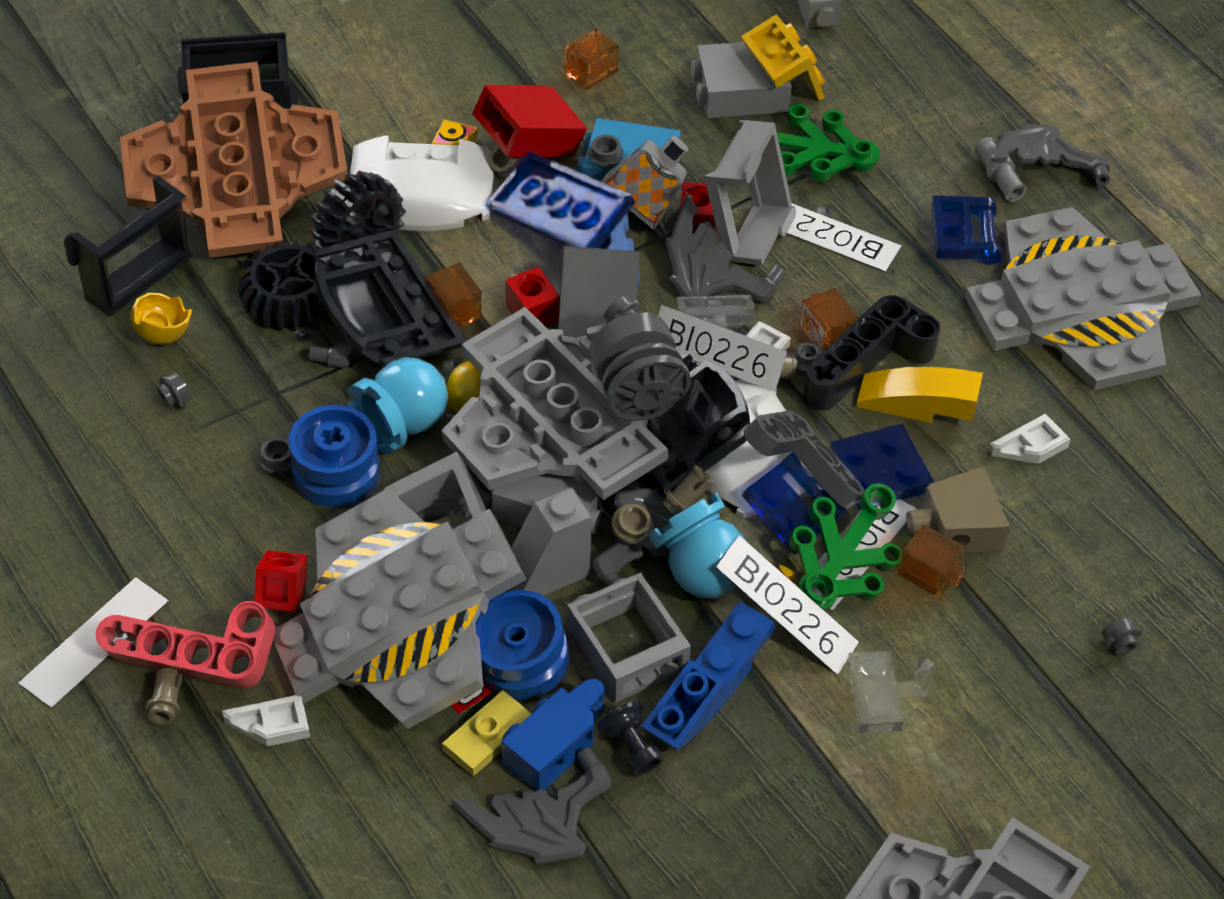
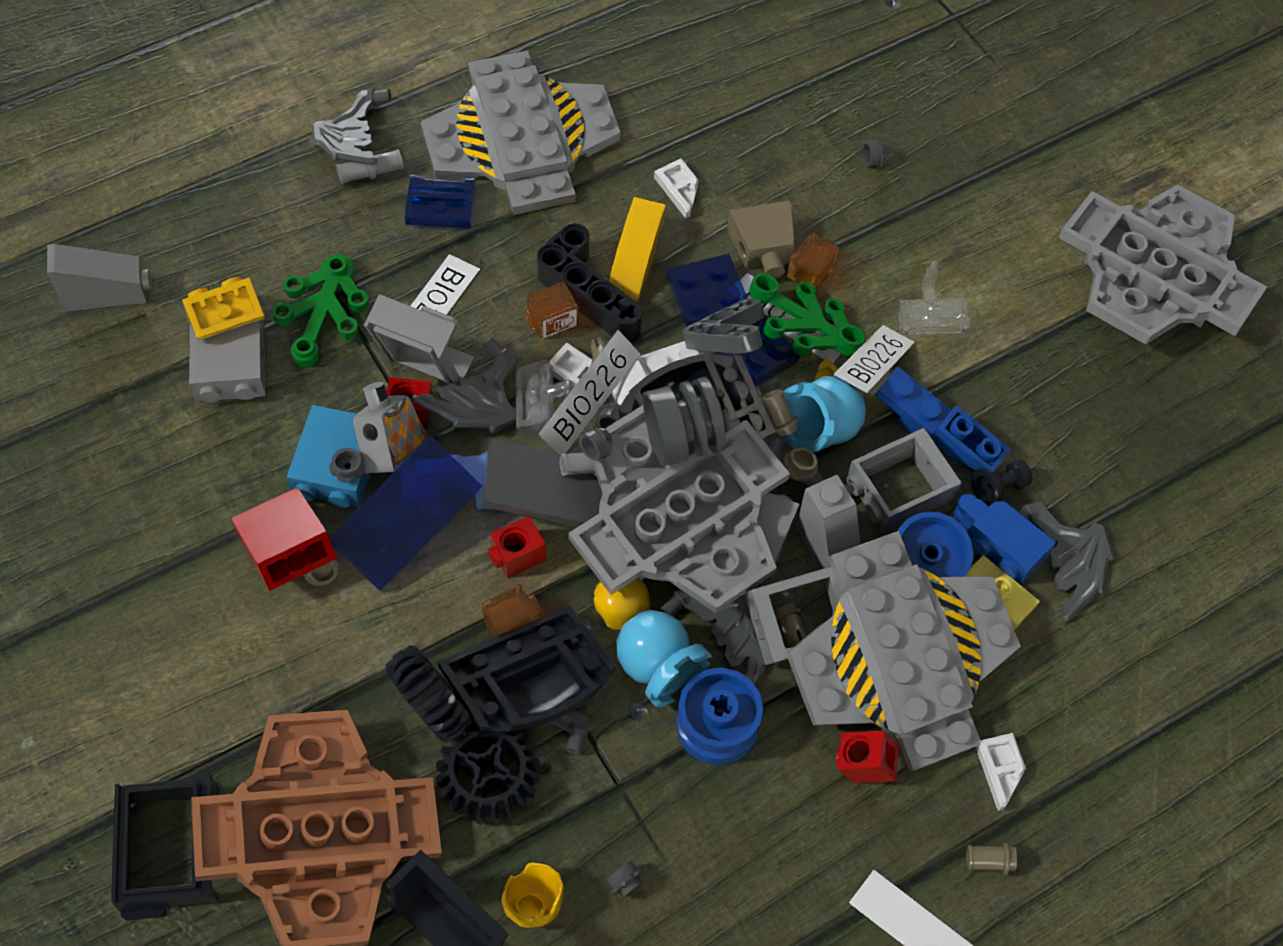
camera: 90 degrees left, 10 degrees up
coral beam [95,601,275,689] -> none
dark grey plate [258,437,292,474] -> none
white slope [350,135,494,231] -> none
yellow tile [432,119,478,145] -> none
clear orange brick [564,28,619,90] -> none
dark grey plate [789,343,824,378] -> none

